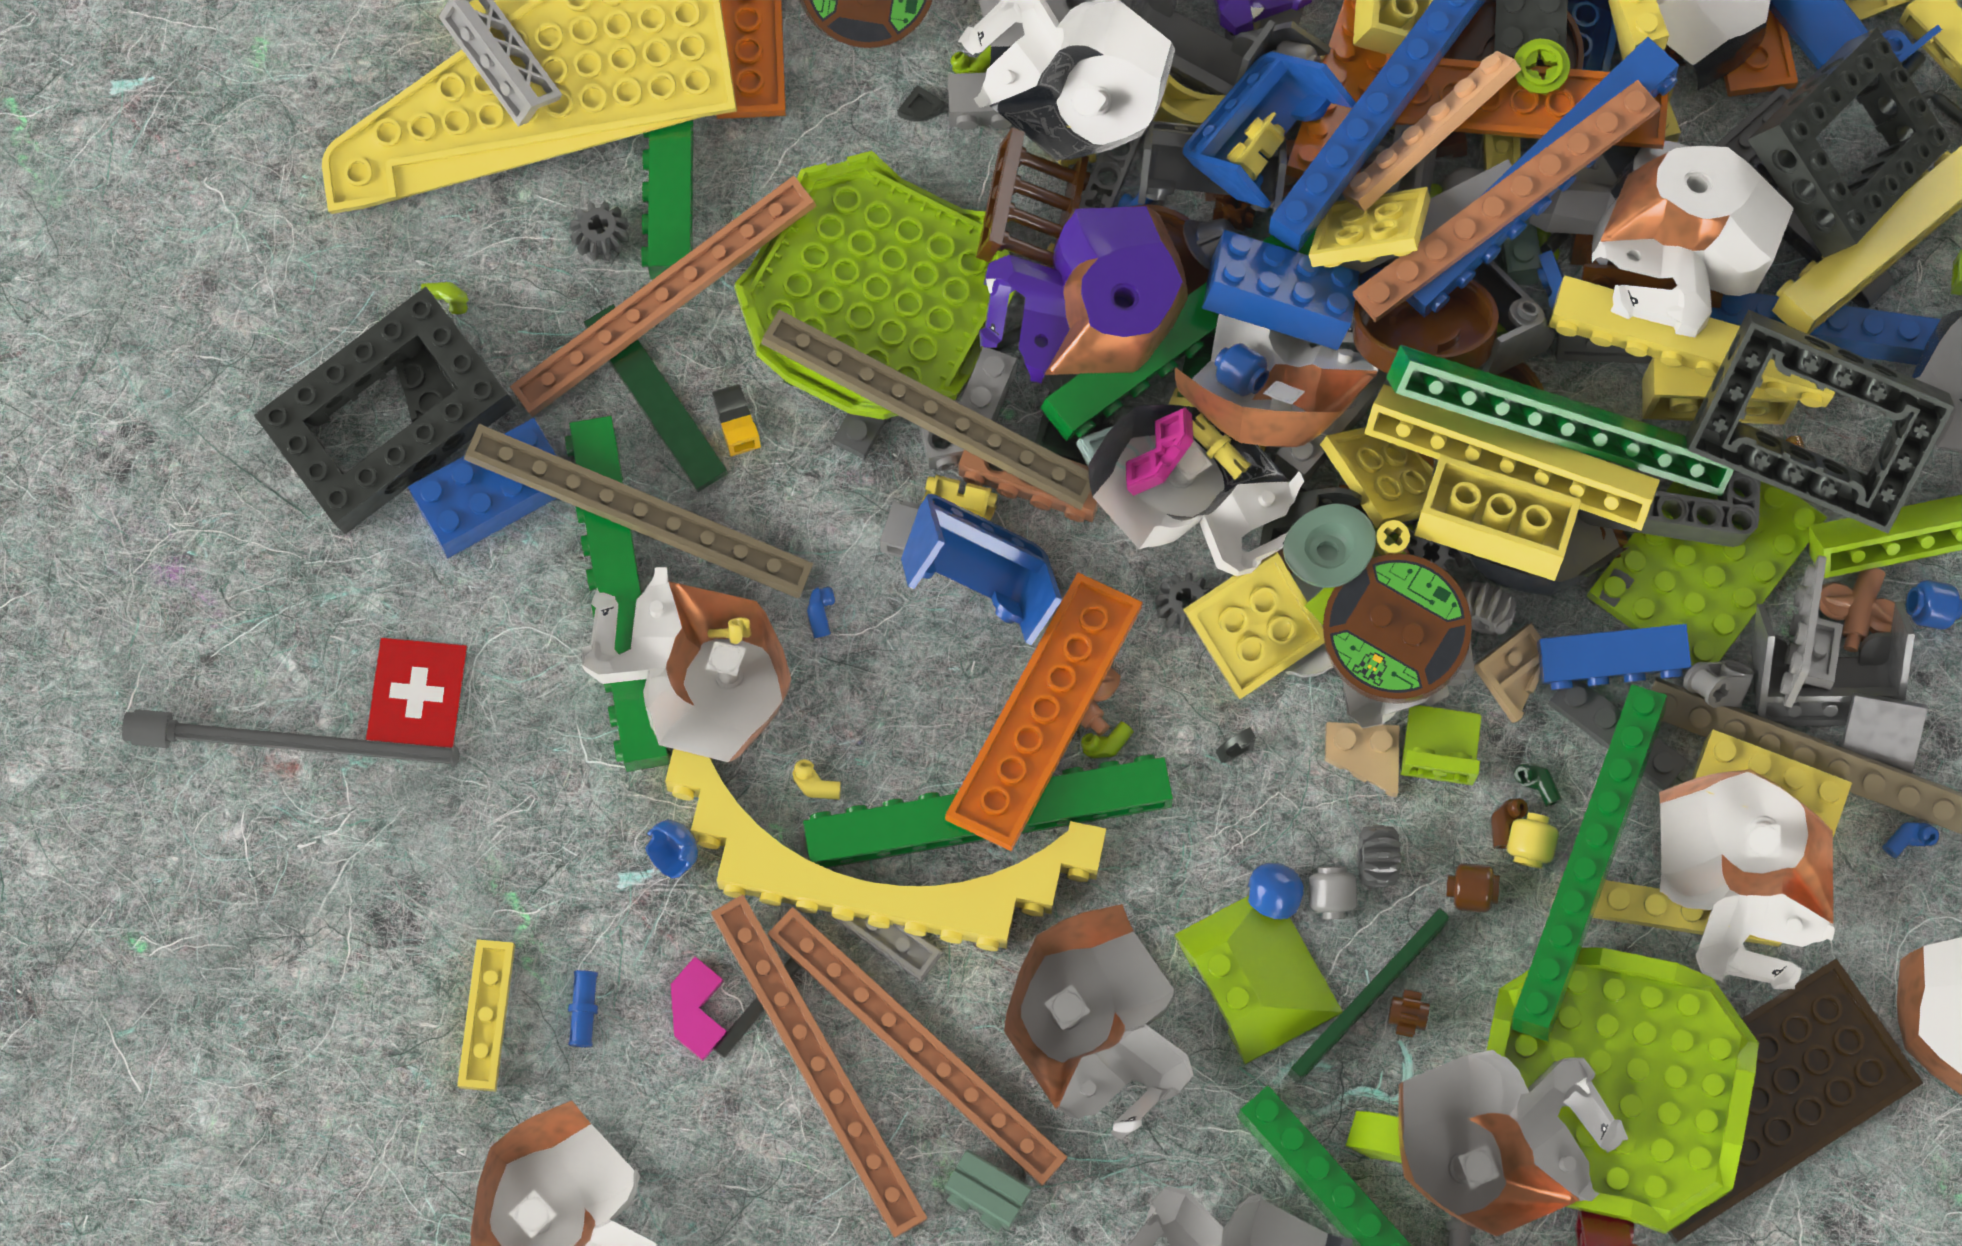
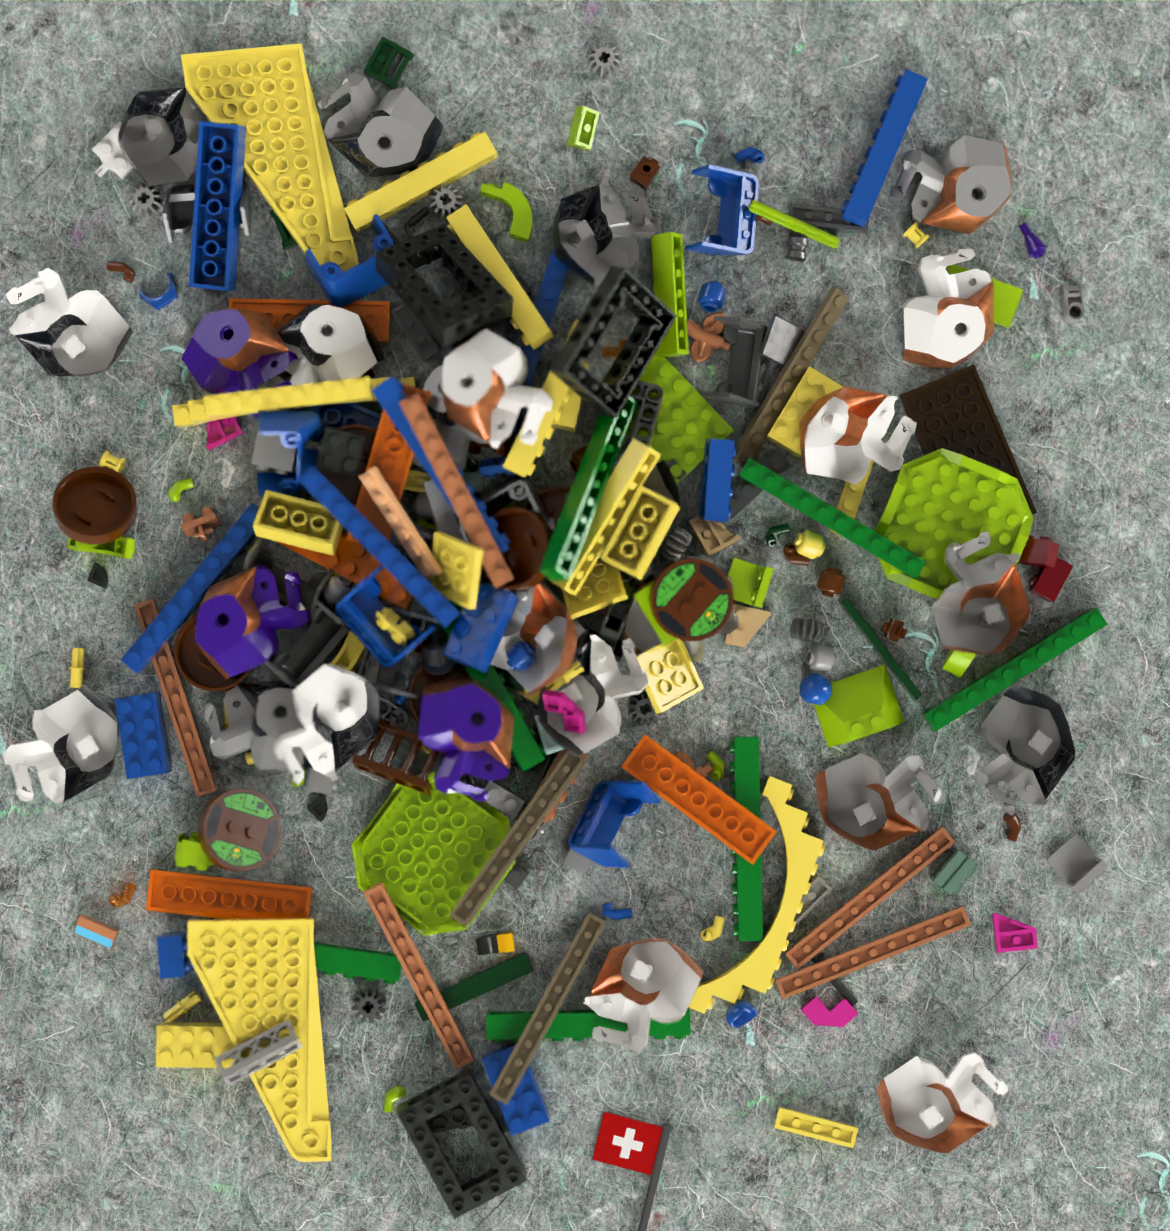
camera: 85 degrees left, 15 degrees up
blue pin [568,970,598,1048] -> none
light yellow hand [707,617,751,644] -> none
light yellow hinge [921,474,998,521] -> none
pearl dark grey tile [1216,727,1256,763] -> none
sand green hat [1283,504,1376,588] -> none
light yellow bush [1375,520,1410,555] -> none
lime gear [1514,39,1570,95] -> none
light grey piece [1683,660,1754,708] -> none
light grey bracket [1780,555,1843,708] -> none
blue arm [1882,822,1939,858] -> none

